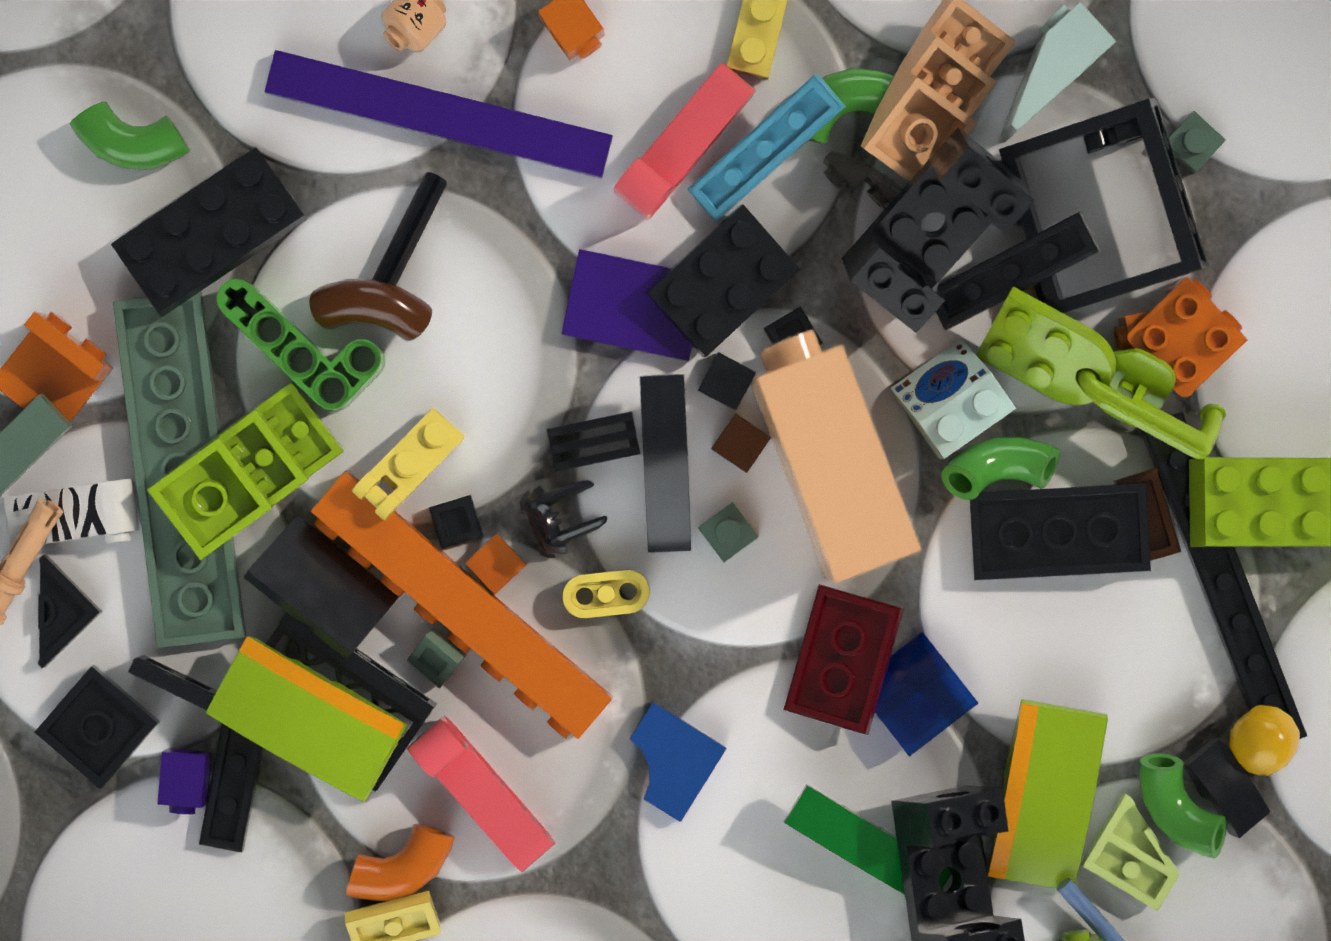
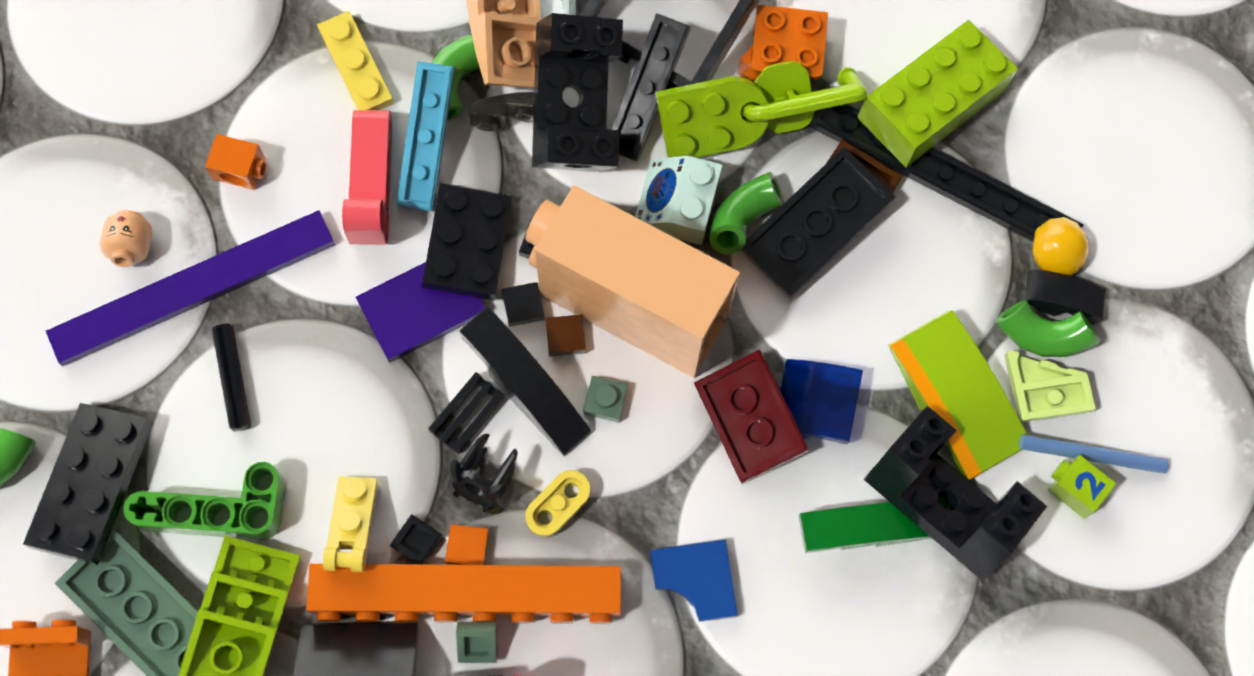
camera: 40 degrees left, 15 degrees down
reddish brown cylinder [309,279,432,341] -> none

